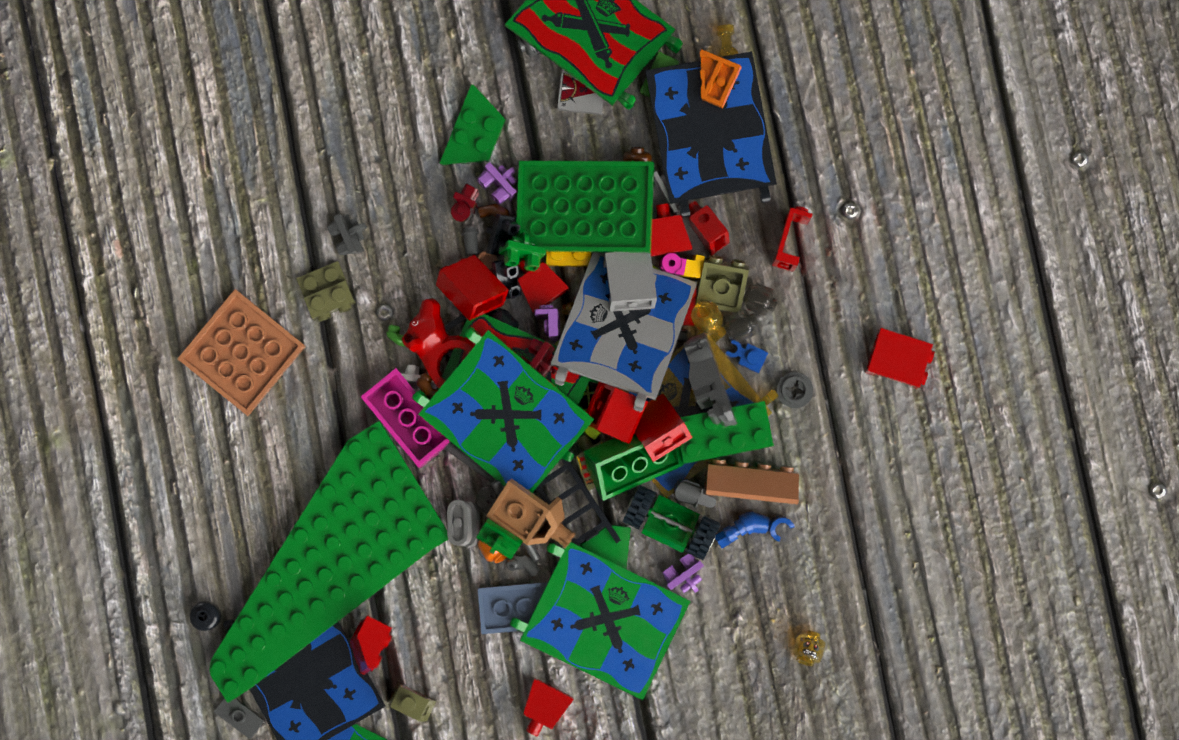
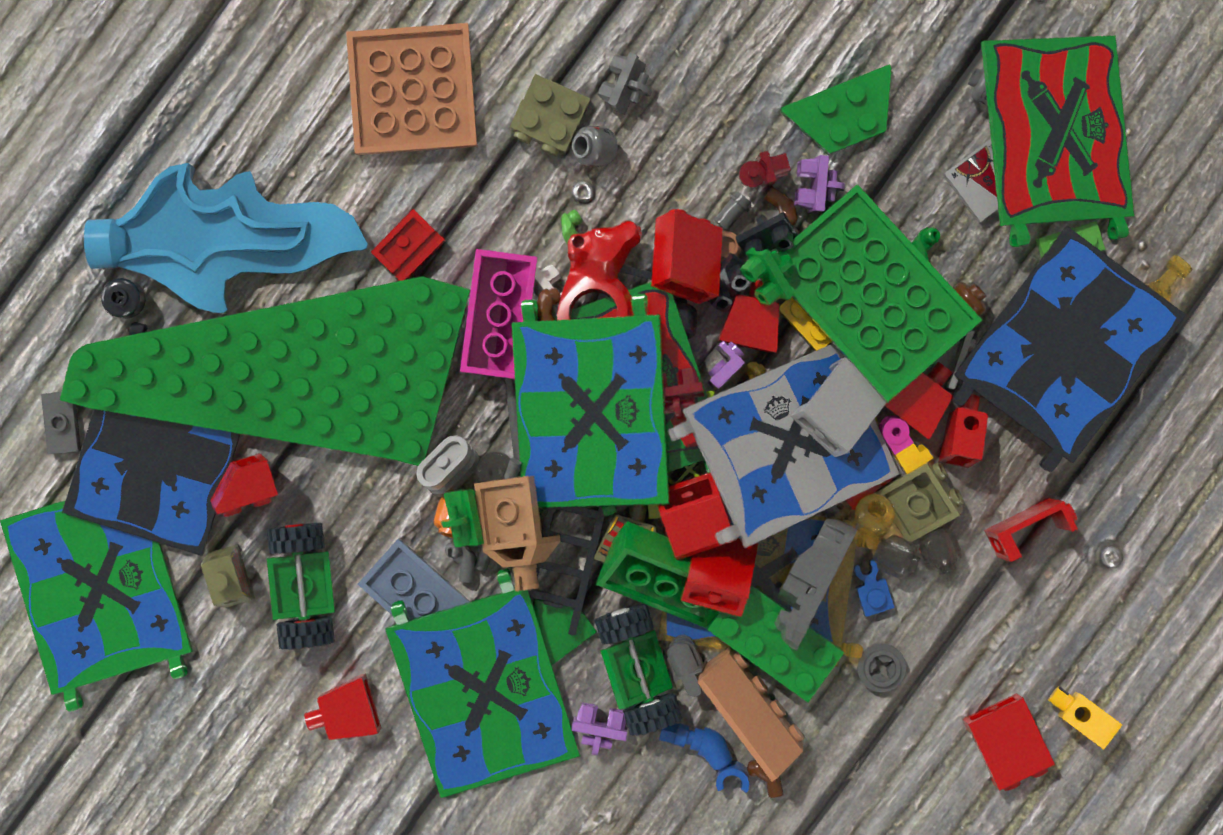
camera: 45 degrees right, 5 degrees up
orange wing [700,49,742,109] -> none
none -> dark azure piece [84,163,368,314]
none -> plate [266,523,335,650]
none -> red plate [371,209,446,281]
none -> dark grey head [572,126,618,167]
none -> reddish brown arm [747,760,783,798]
none -> green arm [912,227,940,262]
none -> yellow torso [1048,686,1122,750]

